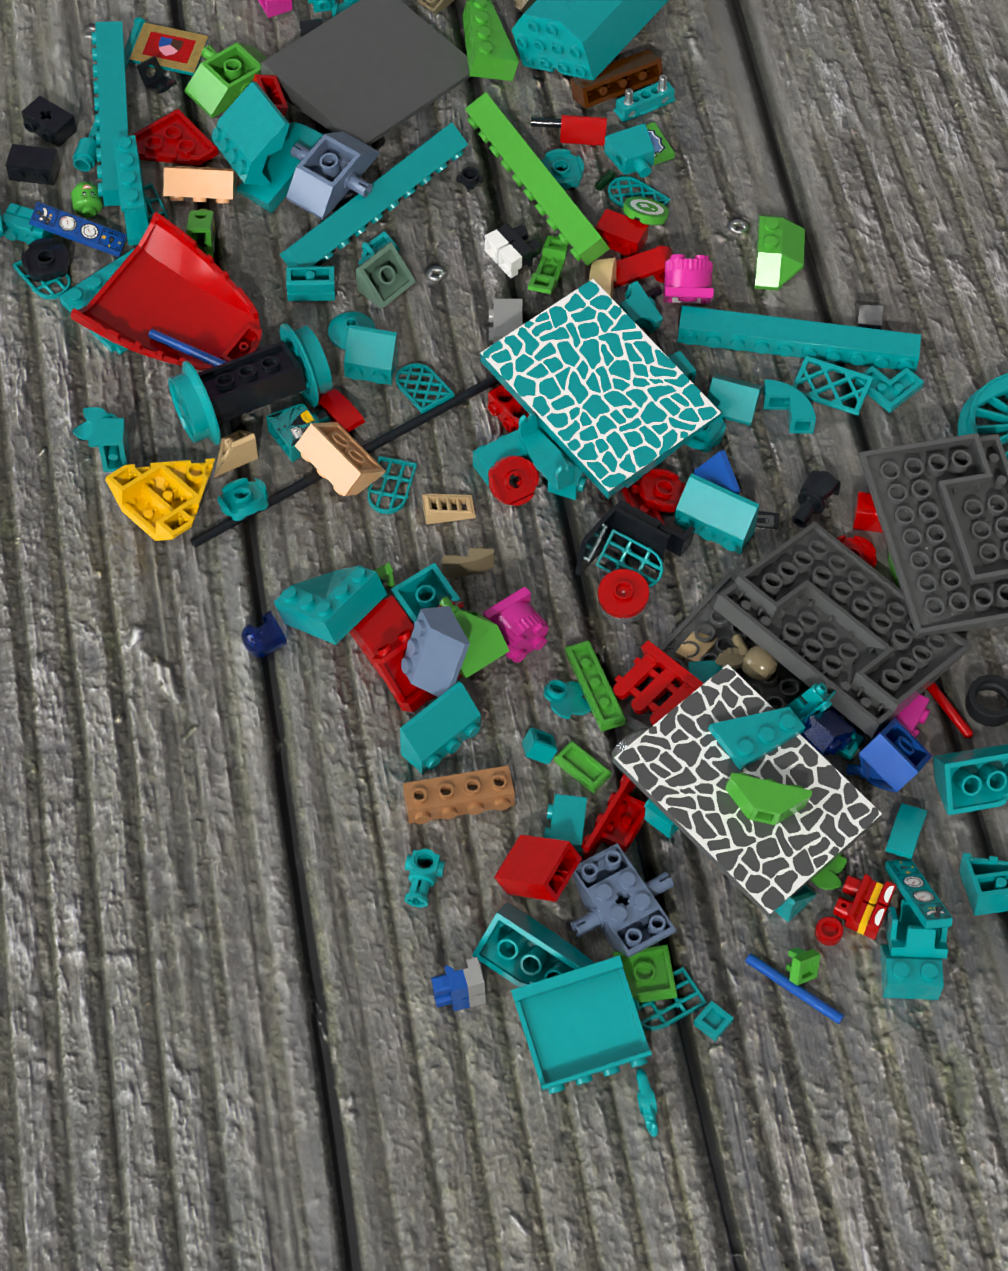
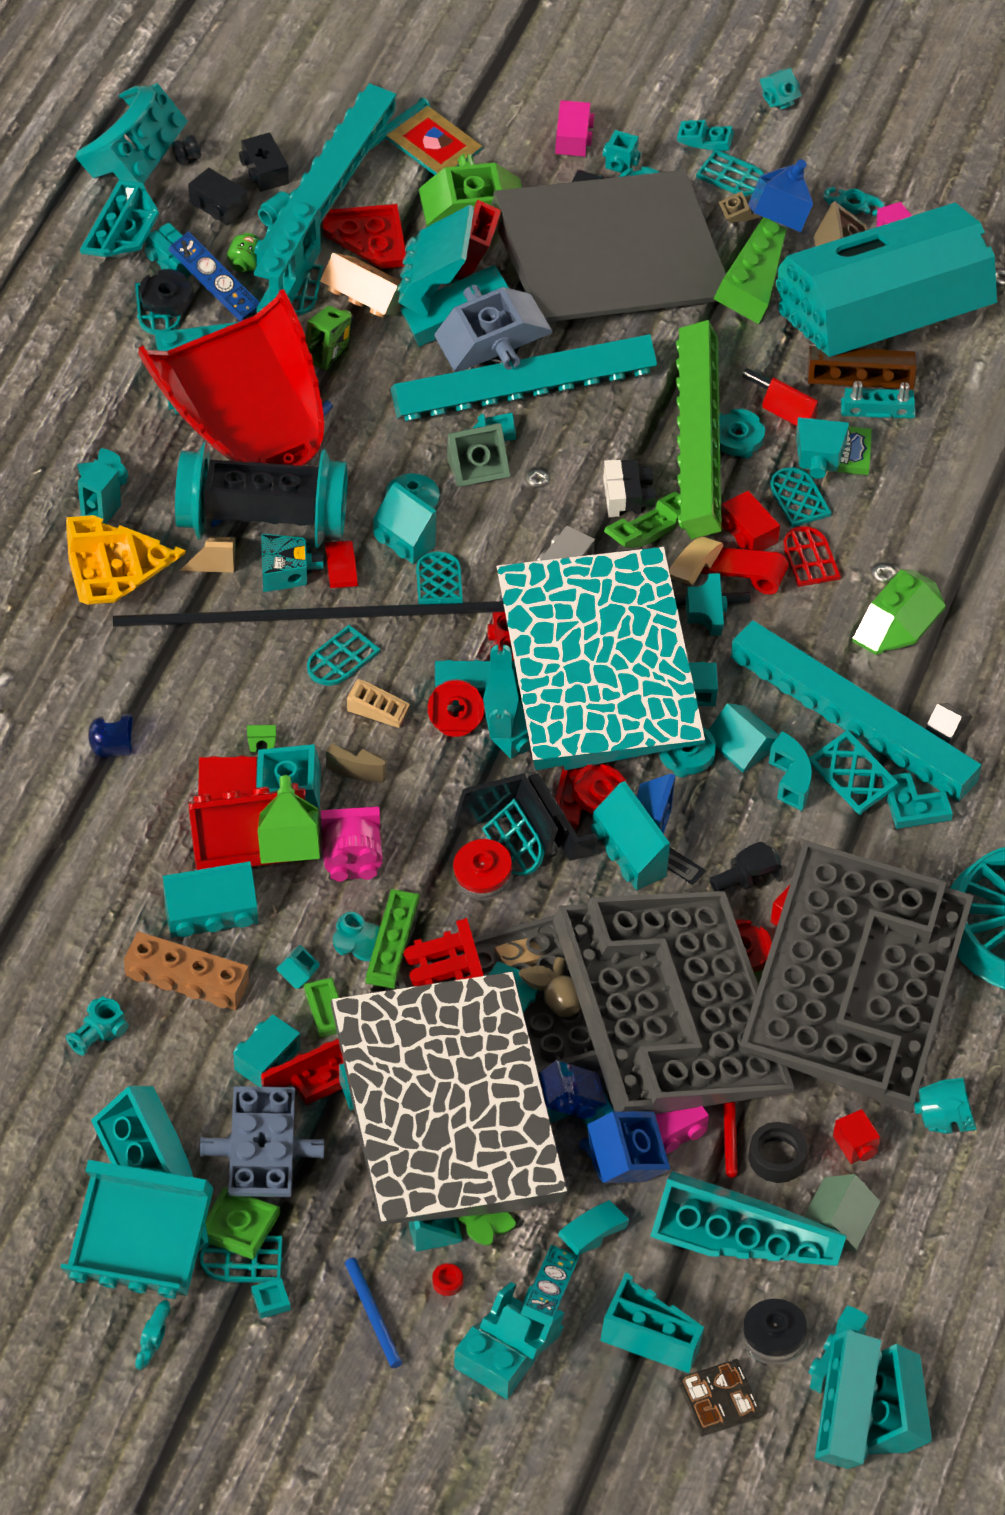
camera: 30 degrees right, 5 degrees down
black bracket [137,56,177,93] -> none
blue bar [148,329,227,366] -> none
teal plate [217,478,269,521] -> none
teal slope [274,565,387,645] -> none
teal brick [286,266,335,302] -> none
light nougat slope [295,422,386,496] -> none
sand blue slope [401,606,470,697] -> none
blue hips [431,957,486,1011] -> none
black plate [456,167,484,190] -> none
red brick [494,835,582,902] -> none
dark green piece [593,167,616,193] -> none
bright green tile [623,197,670,225] -> none
dark pink piece [662,254,714,304] -> none
teal wing [708,707,806,771] -> none
bright green slope [725,773,812,825] -> none
teal hinge [785,683,836,726] -> none
bright green tile [786,947,821,986] -> none
red hips [833,874,896,940] -> none
none -> red window [783,526,841,587]

